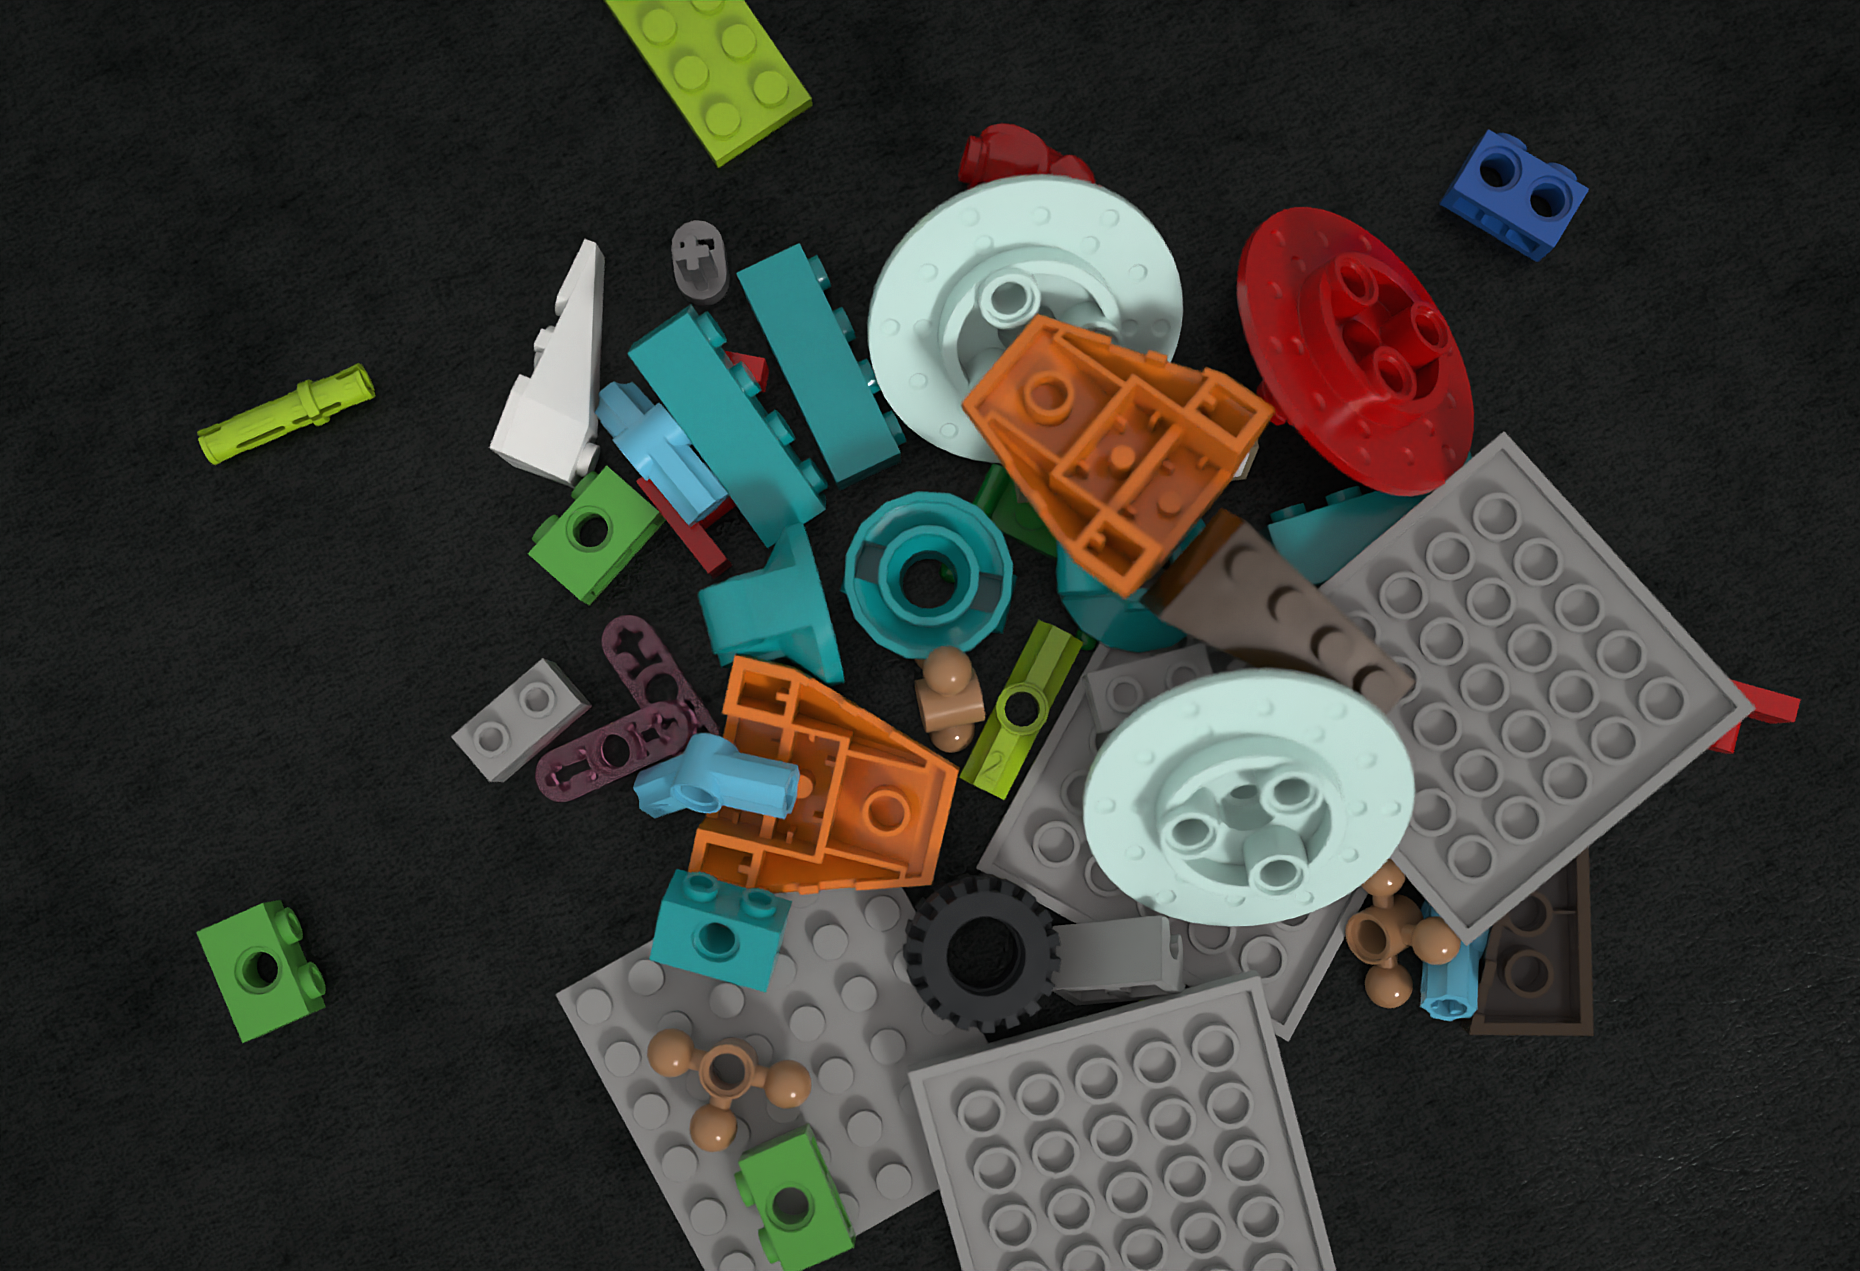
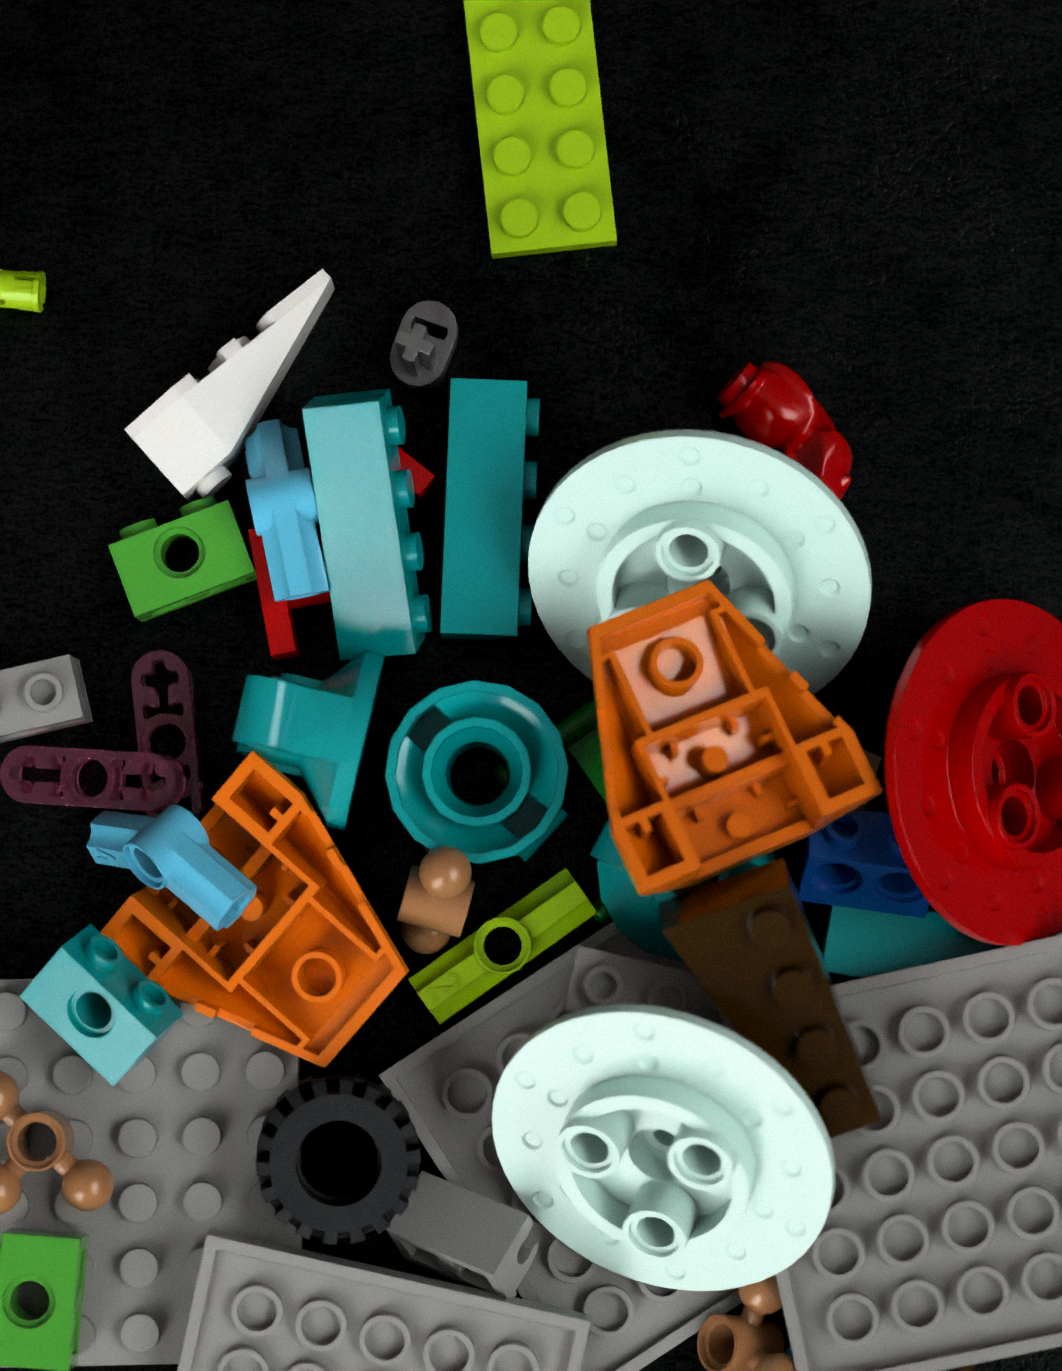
camera: 35 degrees right, 0 degrees up
none -> blue brick [797,809,930,918]

